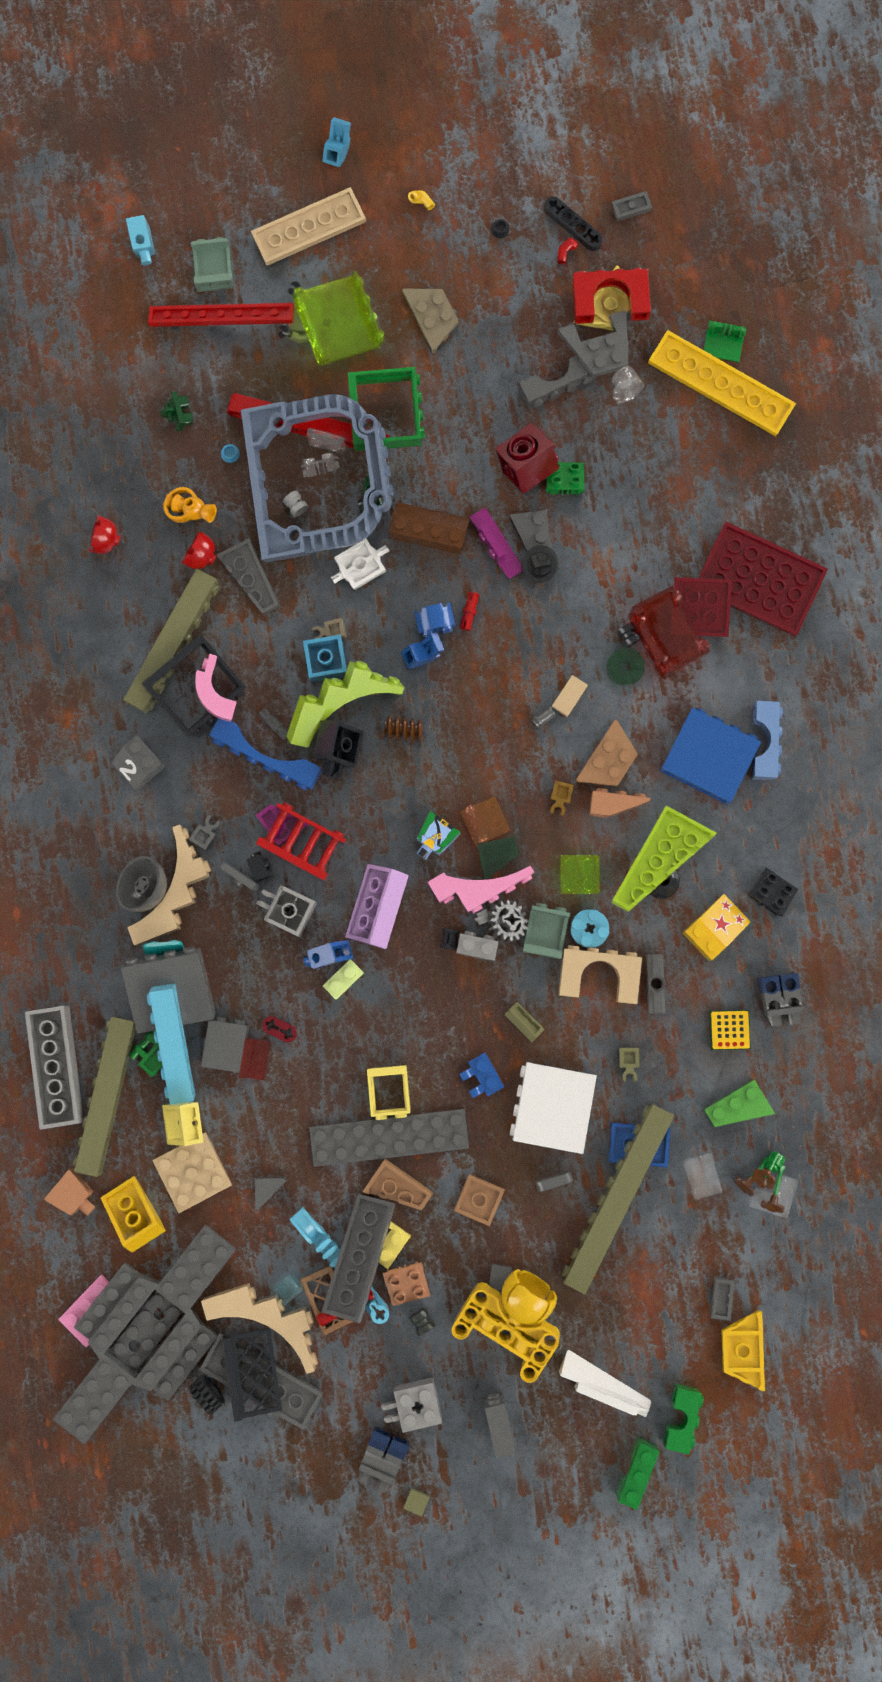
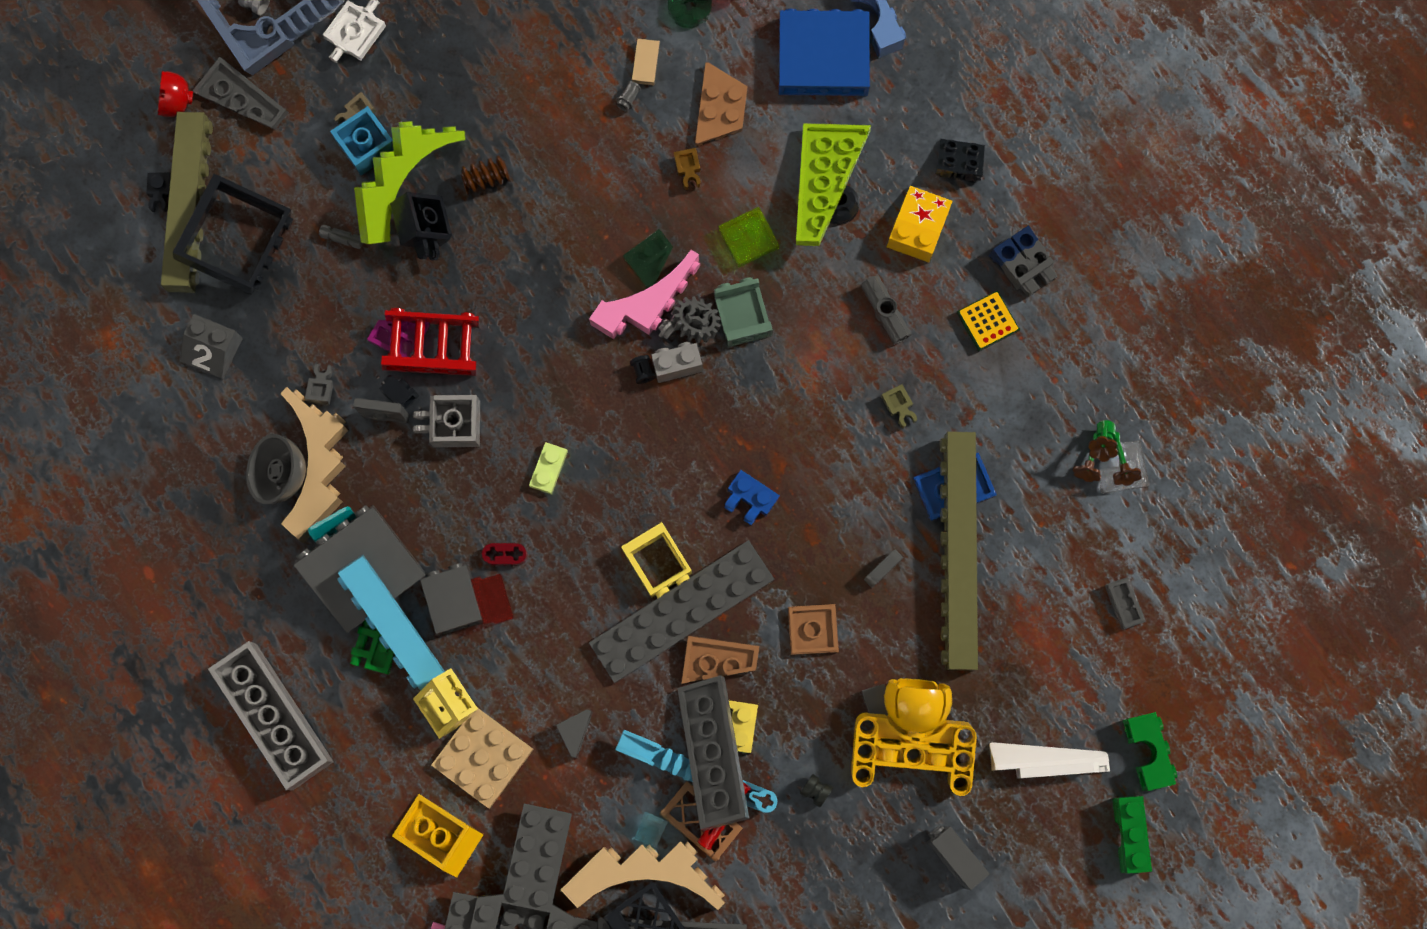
camera: 30 degrees left, 5 degrees down
nougat torso [44,1168,95,1216] -> none
olive brick [73,1017,136,1177] -> none
red cylinder [88,515,120,554] -> none
light orange piece [163,487,217,523] -> none
bright pink arch [195,654,237,722] -> none
blue arch [209,718,322,791] -> none
blue torso [303,940,354,969] -> none
lavender slope [345,864,409,949] -> none
light grey hinge [381,1377,442,1433] -> none
nougat hinge [383,1261,431,1306] -> none
blue brick [401,633,444,669] -> none
blue brick [414,603,456,638] -> none
torso [417,811,461,860] -> none
red pin [459,591,480,631] -> none
clear orange hinge [460,796,510,846] -> none
olive plate [504,1002,544,1042] -> none
white panel [510,1062,597,1154] -> none
tan arch [558,945,642,1004] -> none
medium azure plate [570,909,609,948] -> none
nougat slope [589,788,650,818] -> none
clear plate [683,1153,722,1200] -> none
bright green wing [703,1079,775,1127] -> none
yellow wing [721,1310,765,1391] -> none
none -> black plate [146,172,171,212]

